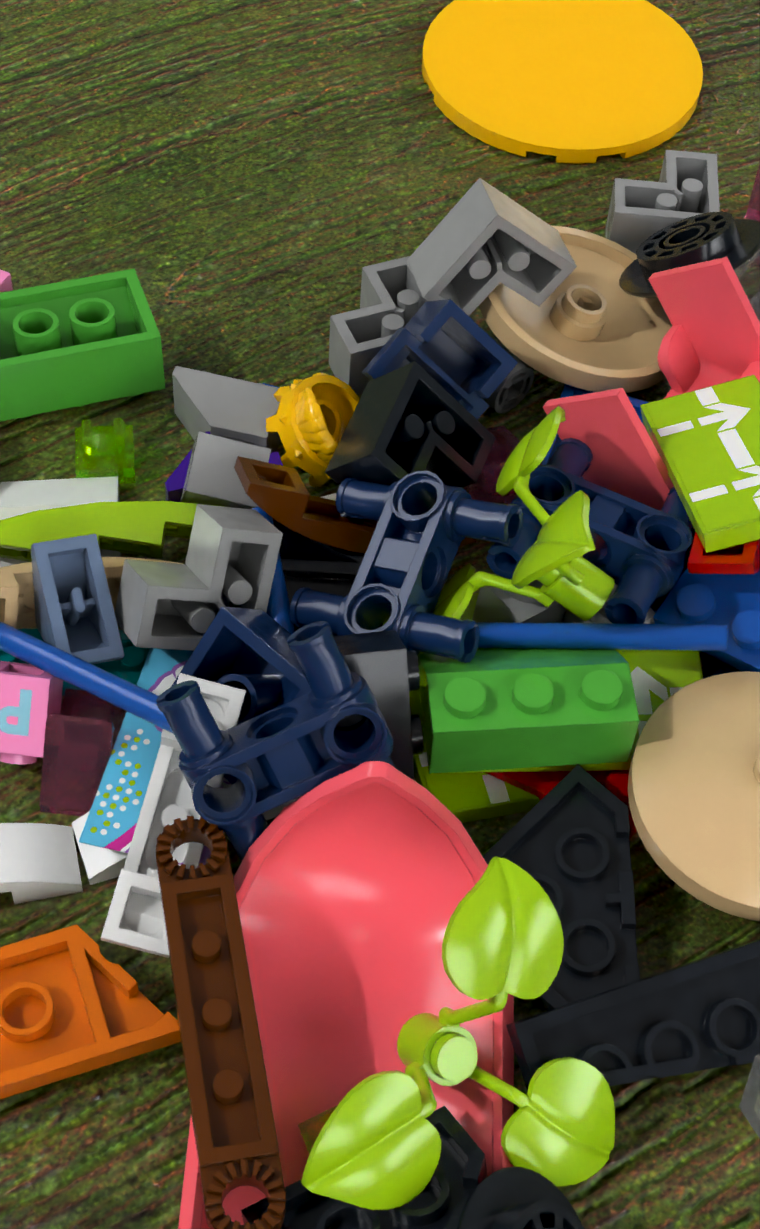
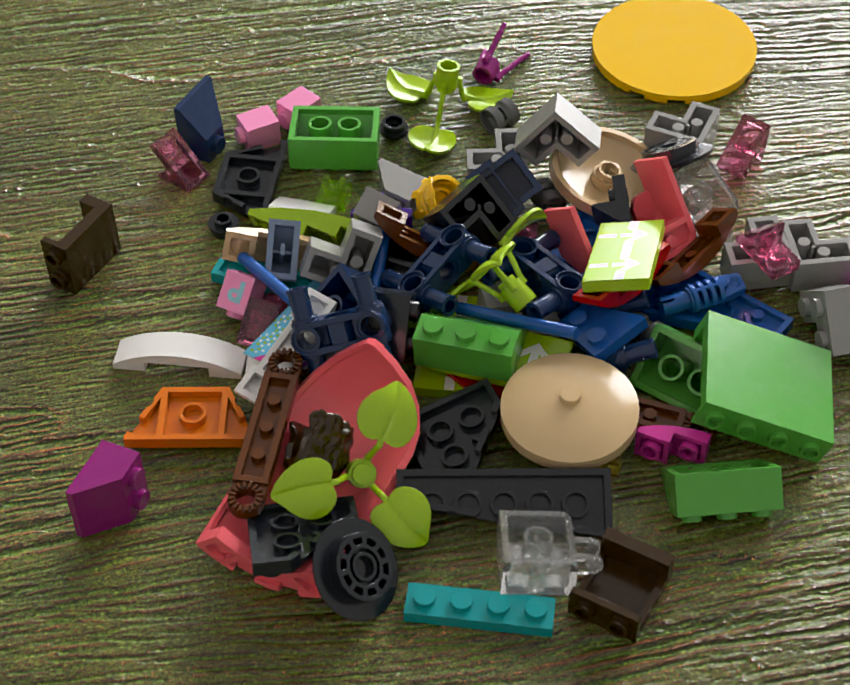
camera: 25 degrees right, 5 degrees down
none -> dark brown hair [283,409,354,479]
none -> black plate [380,114,408,140]
none -> lime plant [386,59,514,154]
none -> magenta plant [472,22,530,85]
none -> dark grey wheel [480,97,520,135]
none -> black slope [591,174,632,226]

